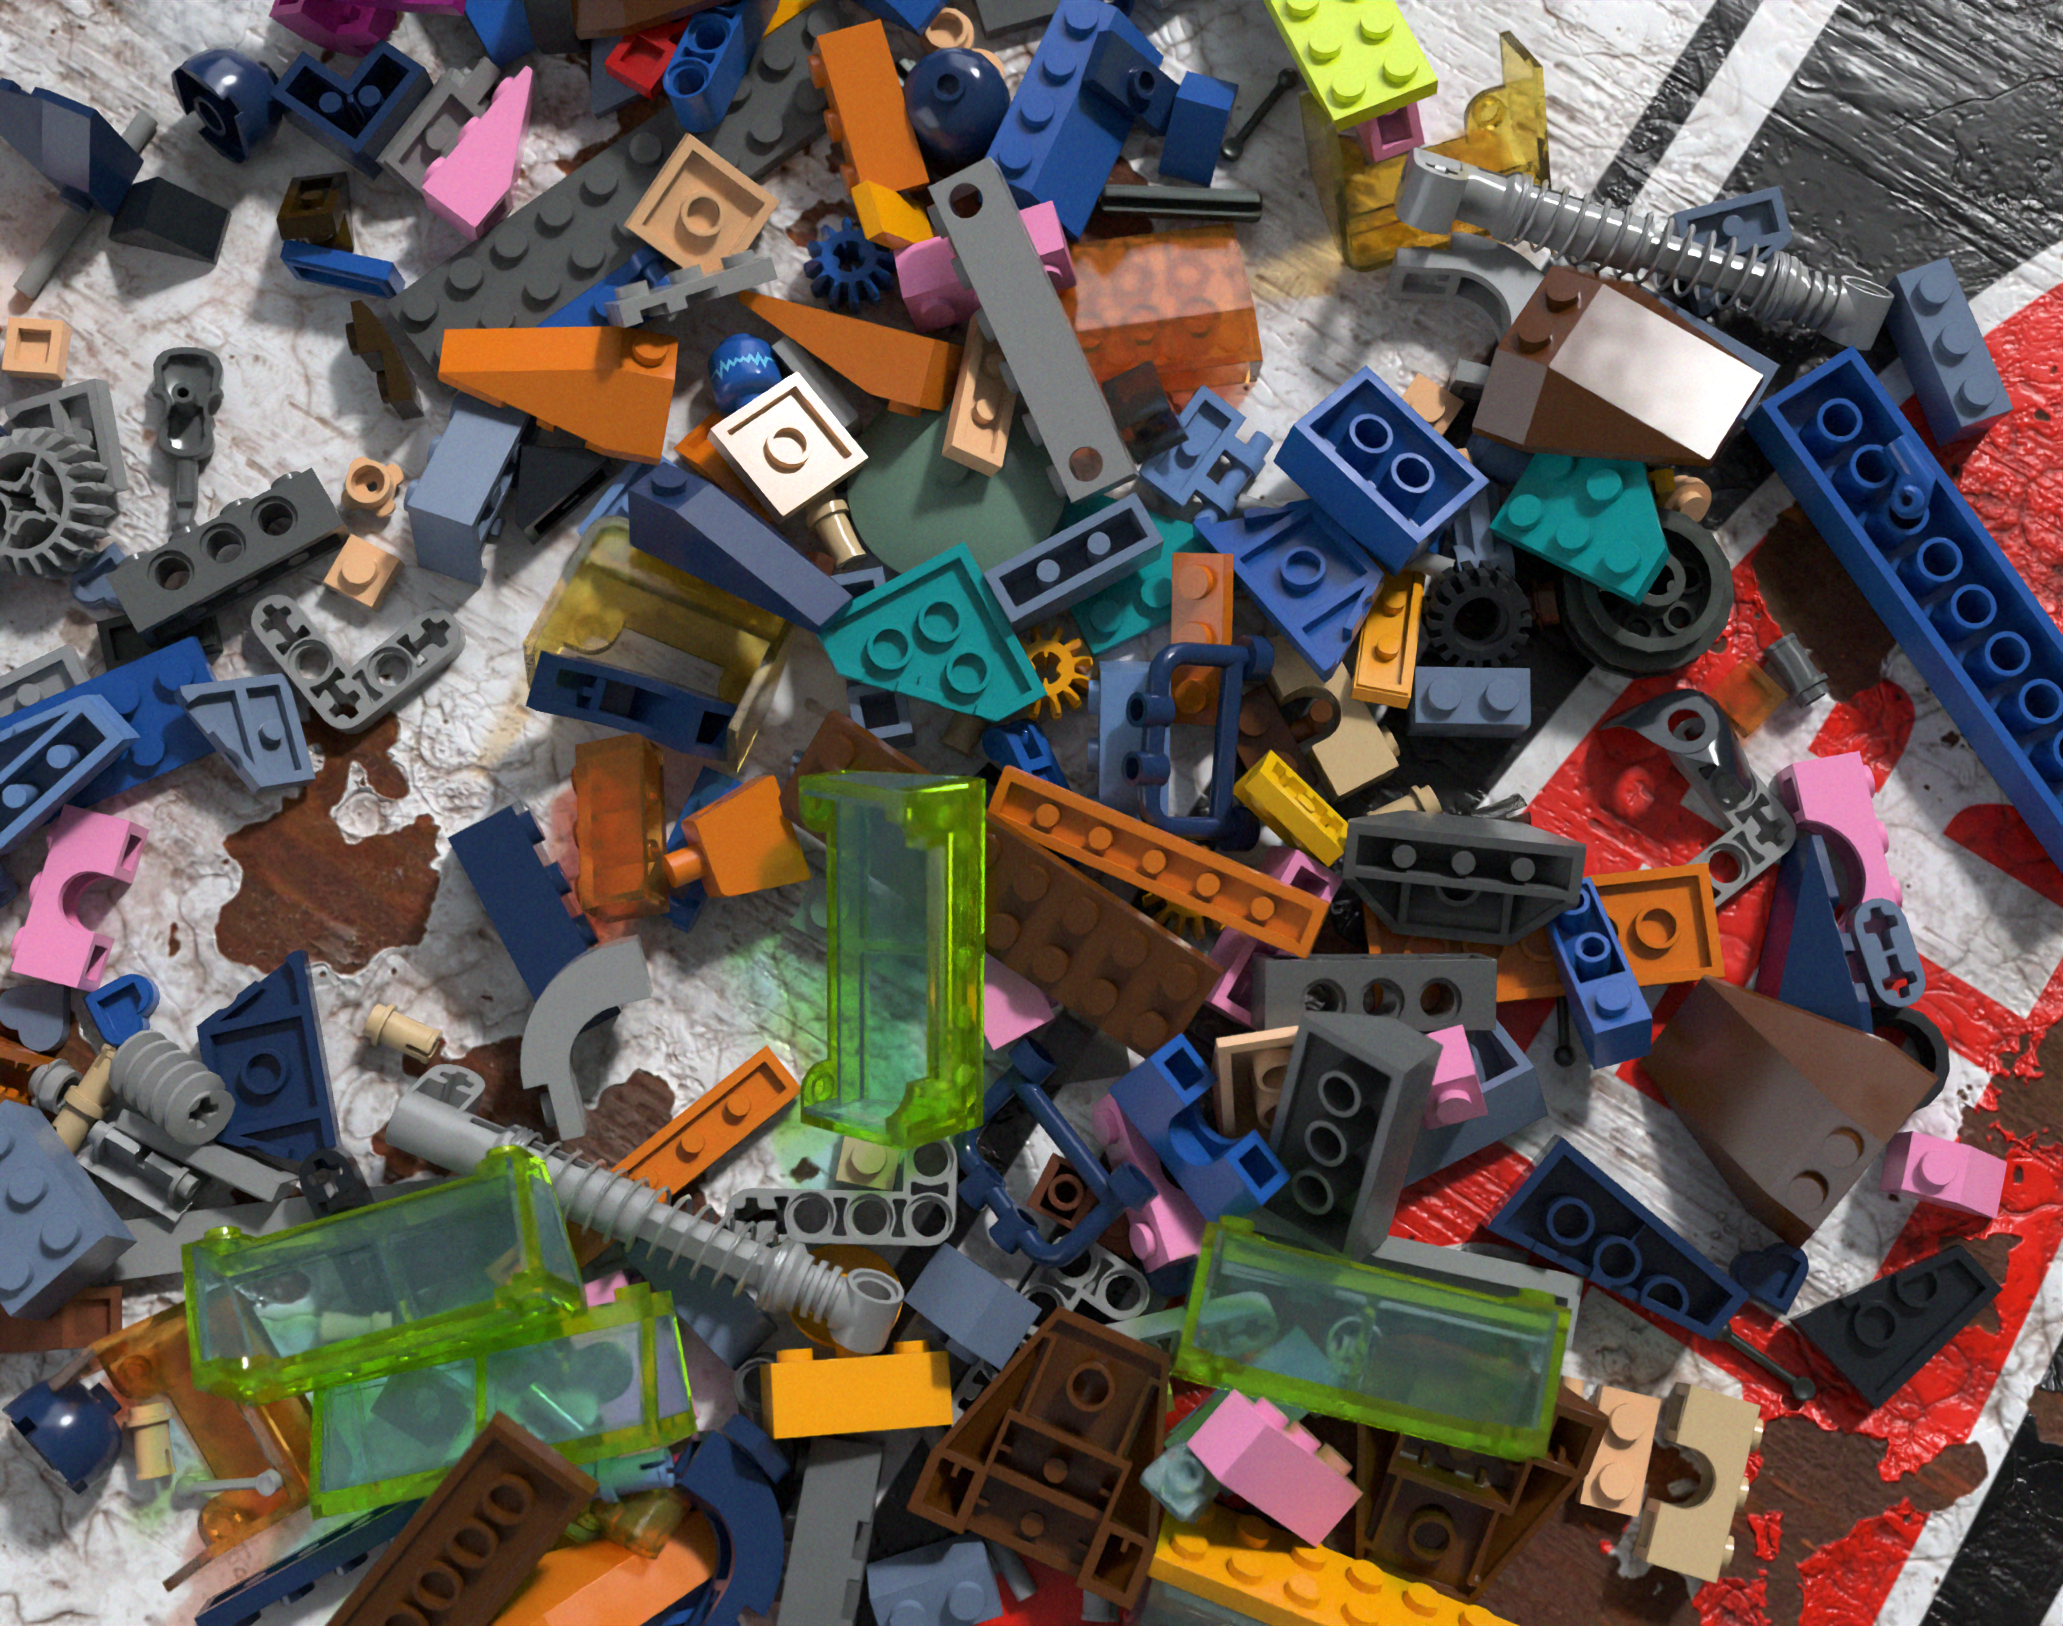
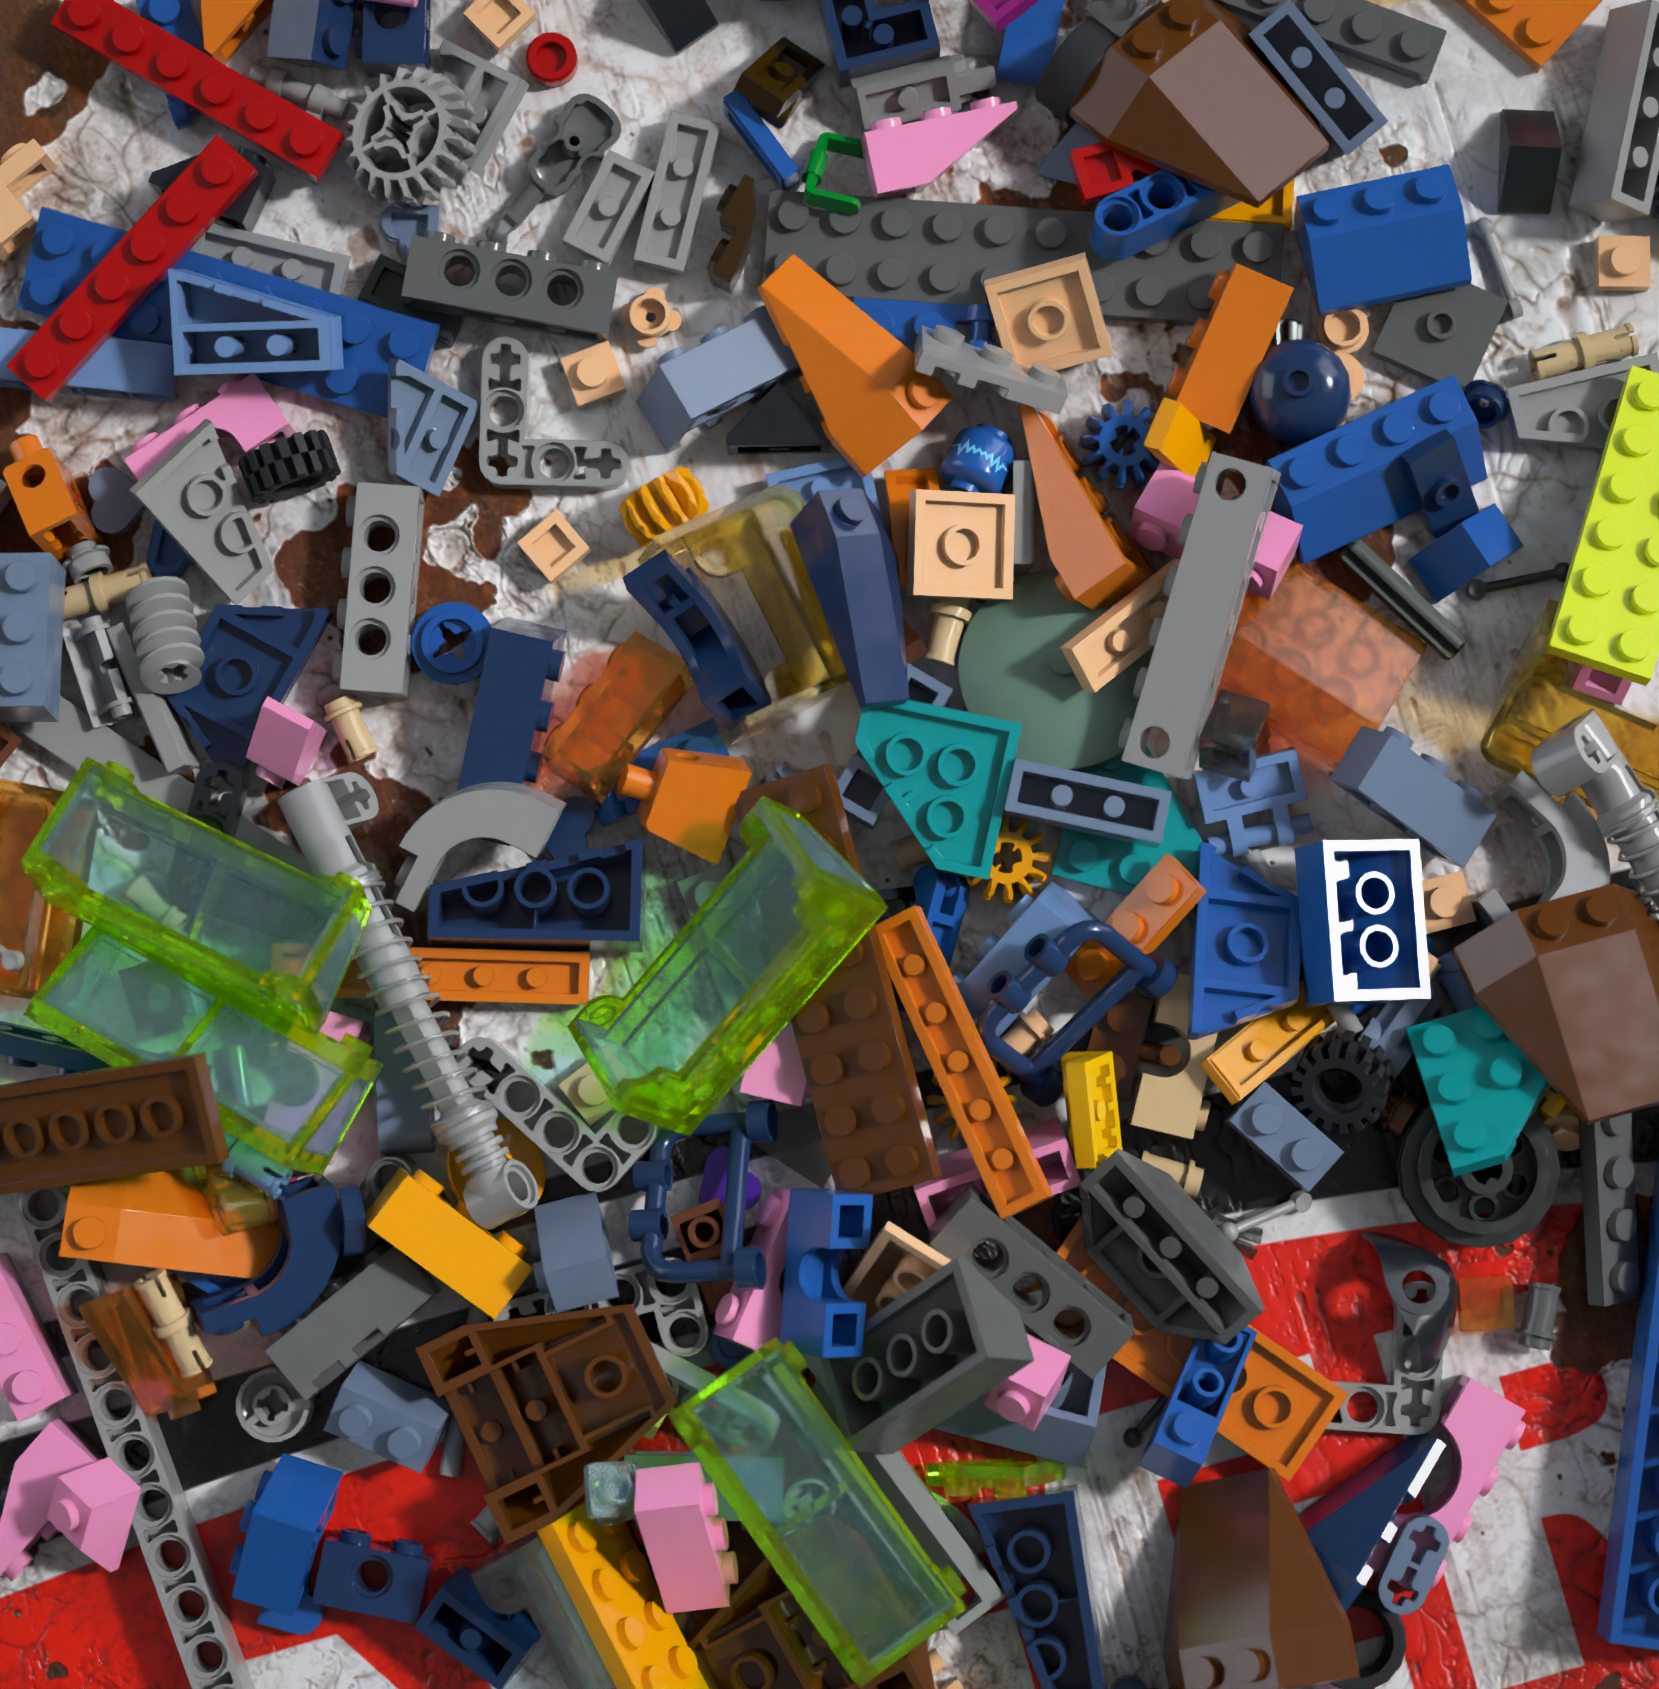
camera: 45 degrees right, 5 degrees up
none -> light grey wing [129,418,274,605]
none -> black tyre [238,430,341,504]
none -> bright pink slope [246,696,329,789]
none -> light grey brick [332,482,426,700]
none -> blue gear [412,602,491,686]
none -> dark blue wedge [427,837,645,952]
none -> light nougat plate [517,509,591,584]
none -> red tile [526,32,578,88]
none -> dark blue tile [545,796,596,859]
none -> light grey plate [562,149,655,267]
none -> light orange gear [618,467,710,547]
none -> light grey plate [633,111,721,276]
none -> dark purple tile [698,1146,762,1210]
none -> green piece [801,132,864,215]
none -> clear neon green wing [926,1458,1065,1498]
none -> light nougat pin [1001,1007,1055,1074]
none -> light grey hinge [1219,1190,1312,1242]
none -> sand blue brick [1329,726,1497,868]
none -> dark grey plate [1578,1113,1640,1307]

